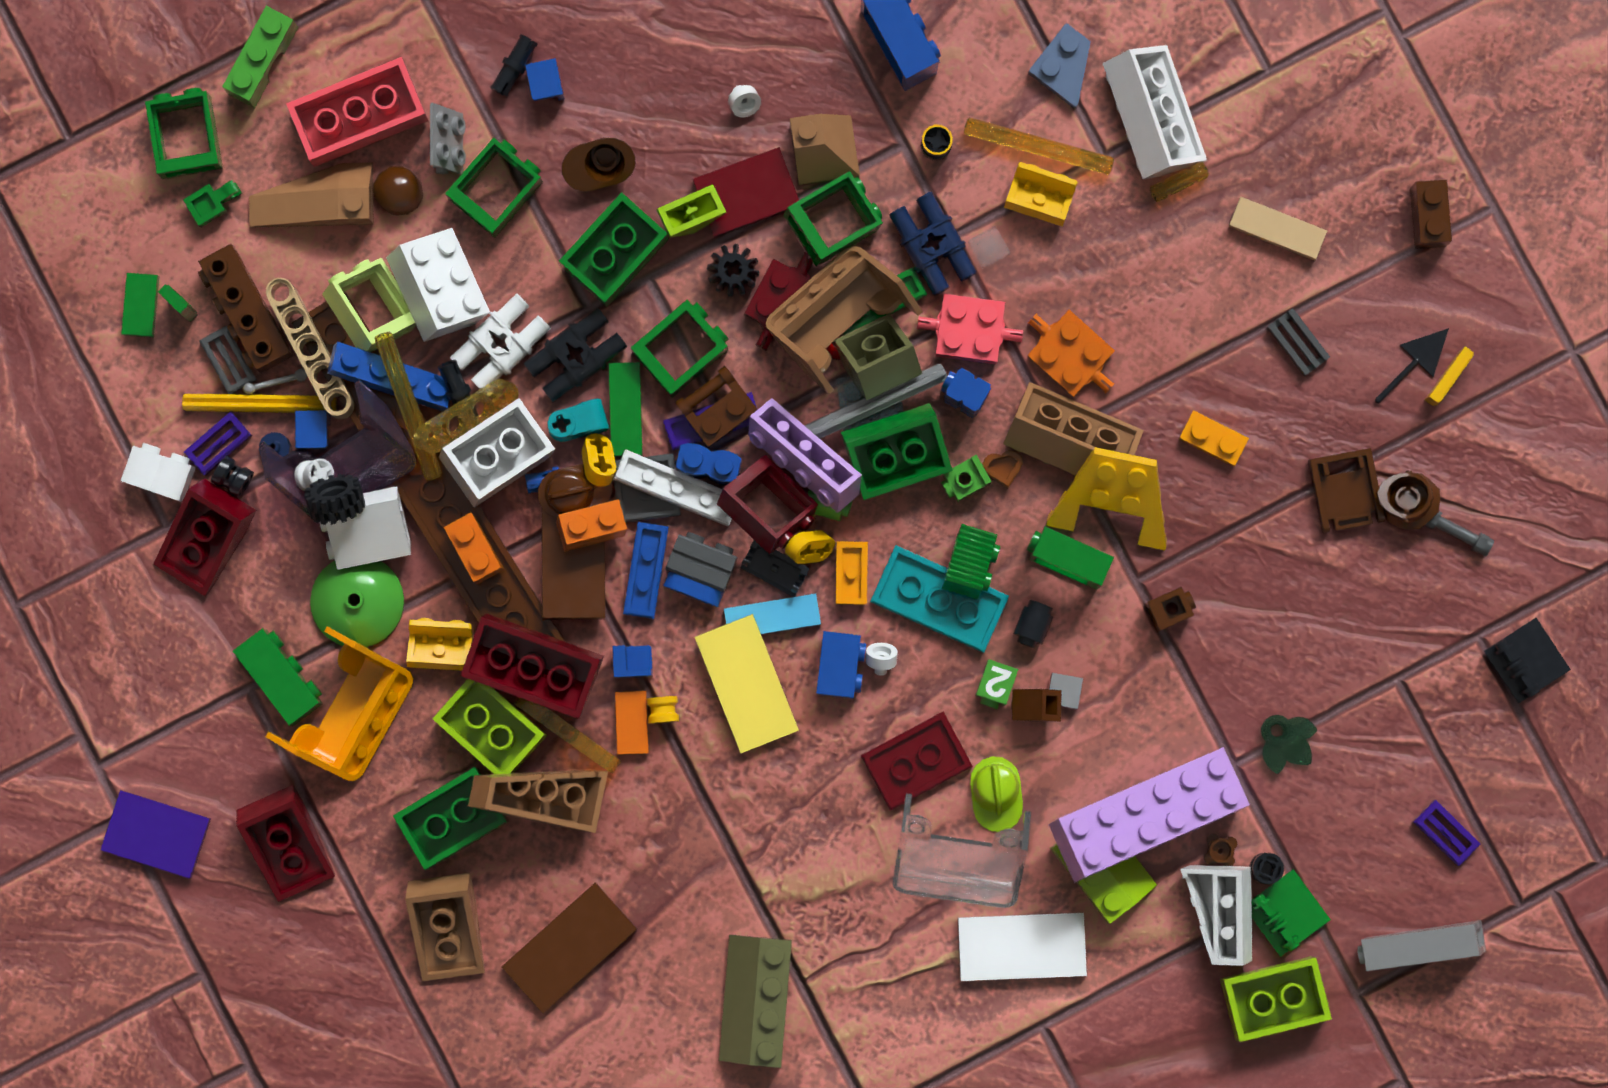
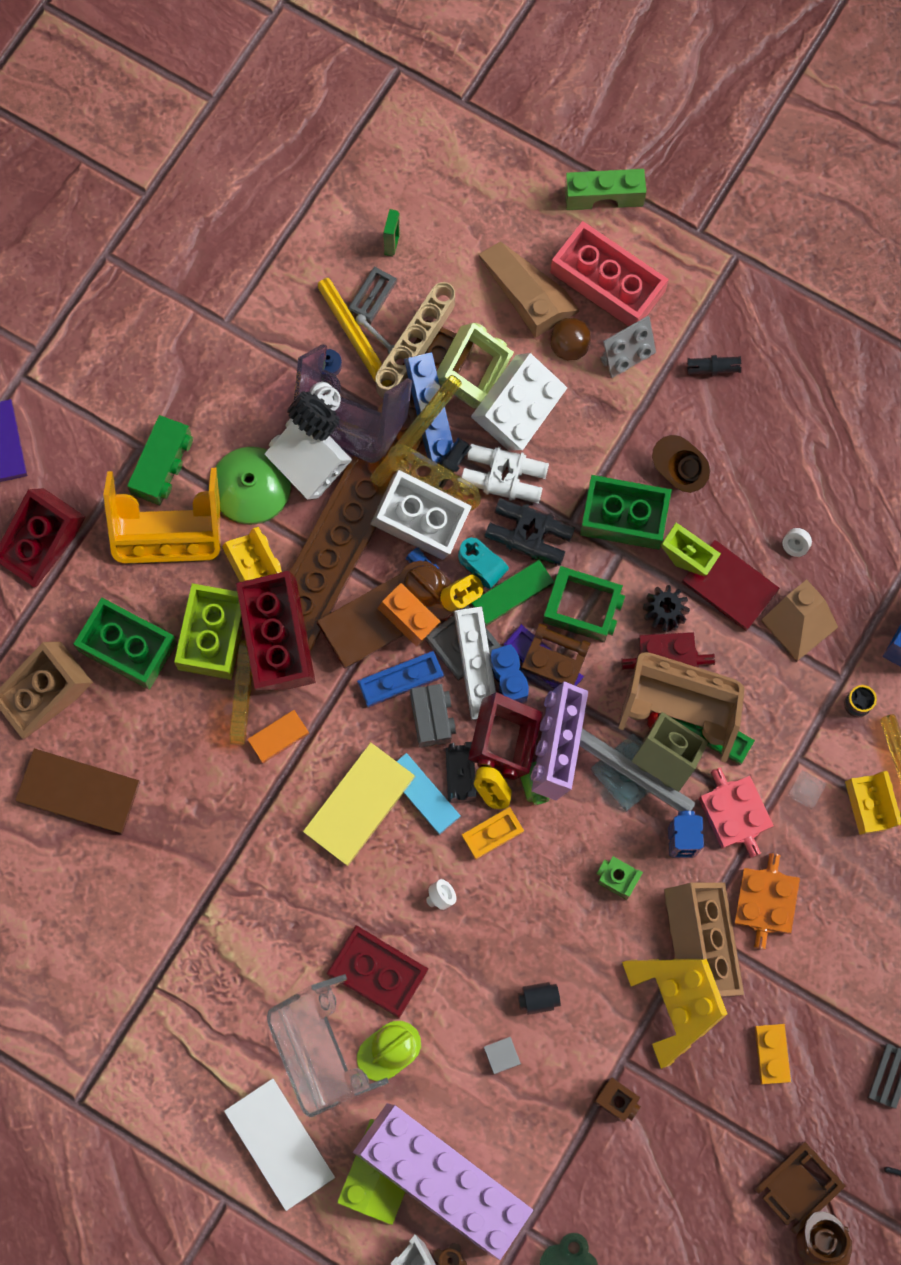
camera: 55 degrees right, 10 degrees down
green tile [121,273,159,338] -> none
white brick [121,443,196,502] -> none
green window [145,88,223,179] -> none
dark red slope [153,478,257,596] -> none
green plate [183,180,242,227] -> none
dark purple tile [184,411,252,476] -> none
reddish brown brick [198,244,293,373] -> none
black wheel [211,456,254,498] -> none
blue panel [295,410,331,451] -> none
orange brick [444,512,504,585] -> none
green window [445,137,543,238] -> none
medium nougat wedge [468,769,608,833] -> none
blue panel [525,58,565,101] -> none
blue panel [612,645,653,679] -> none
yellow wheel [647,696,679,724] -> none
blue beam [663,571,724,607] -> none
olive slope [719,934,792,1068] -> none
green window [783,171,883,267] -> none
blue brick [816,631,866,699] -> none
green brick [841,403,953,500] -> none
teal tile [870,545,1009,653] -> none
dark blue pin [889,191,977,296] -> none
green brick [942,524,1000,599] -> none
bright green brick [975,659,1018,709] -> none
dark orange tile [982,450,1023,489] -> none
reddish brown brick [1011,689,1062,722] -> none
green window [1026,527,1114,590] -> none

